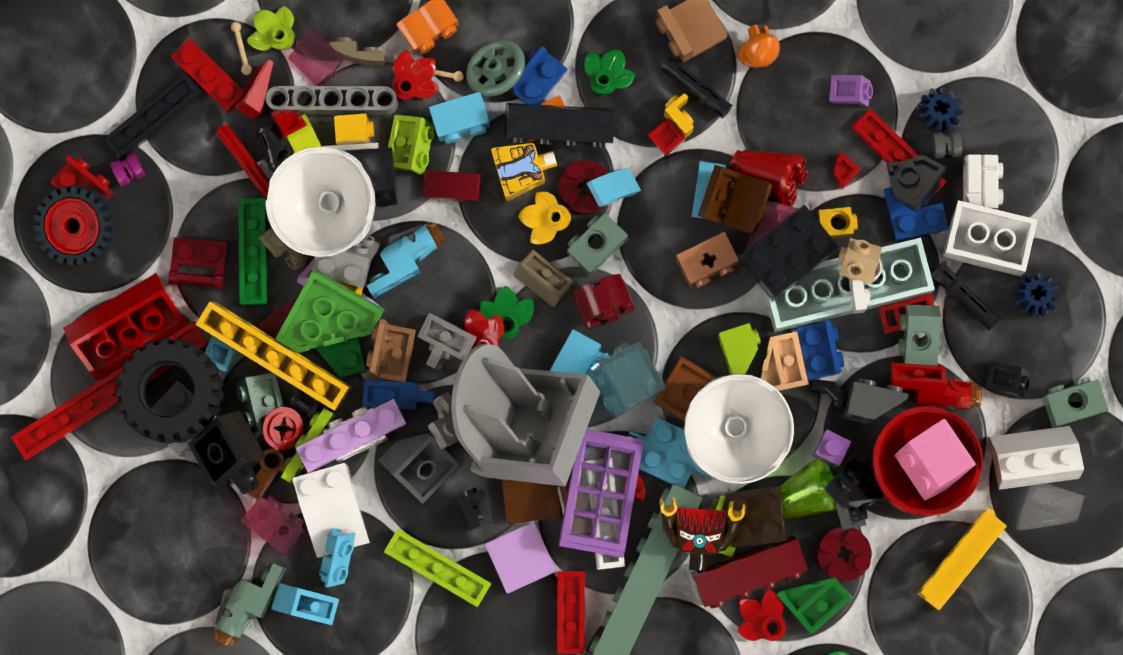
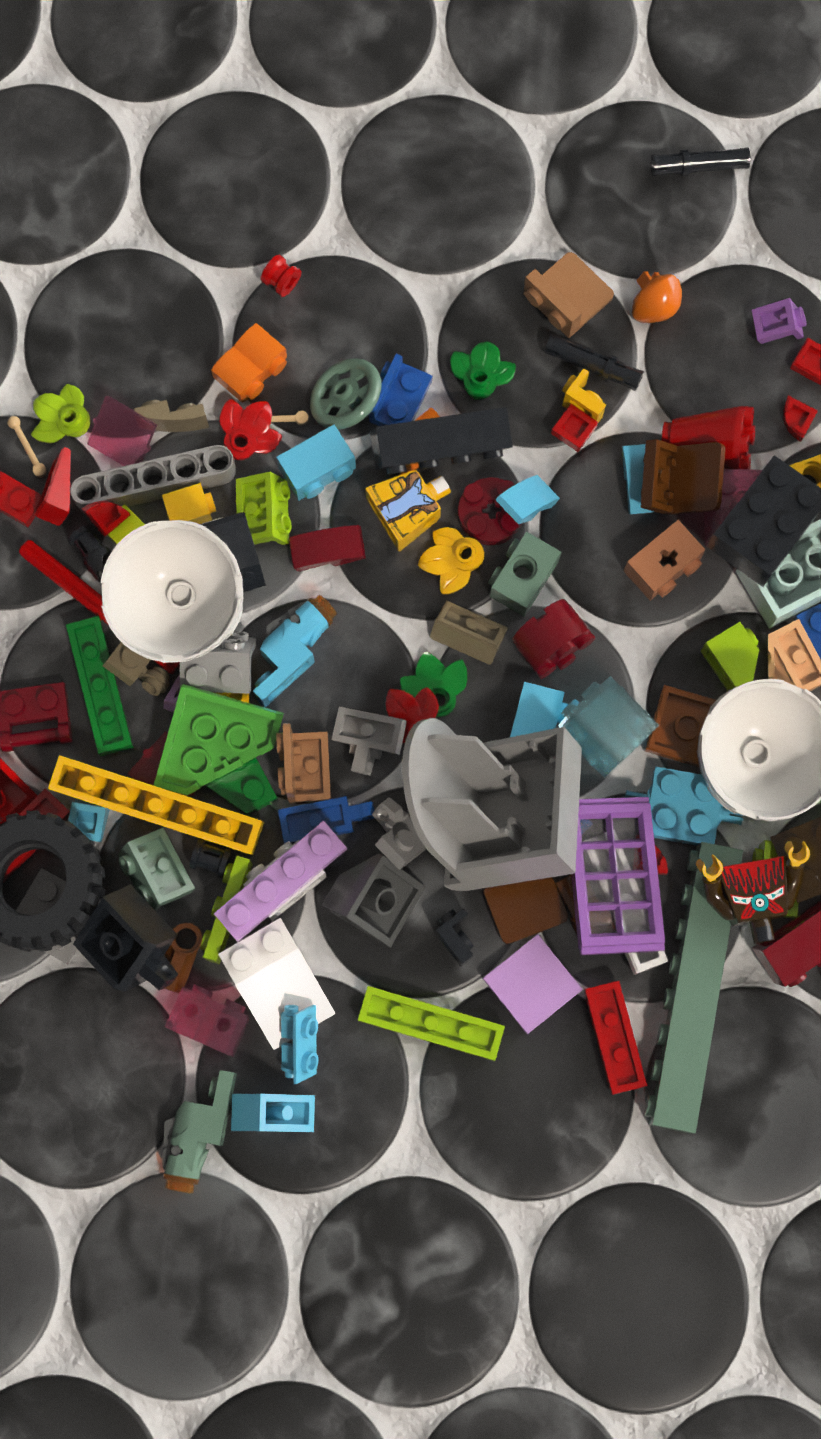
camera: 20 degrees left, 5 degrees down
red gear [261,406,303,450] -> none

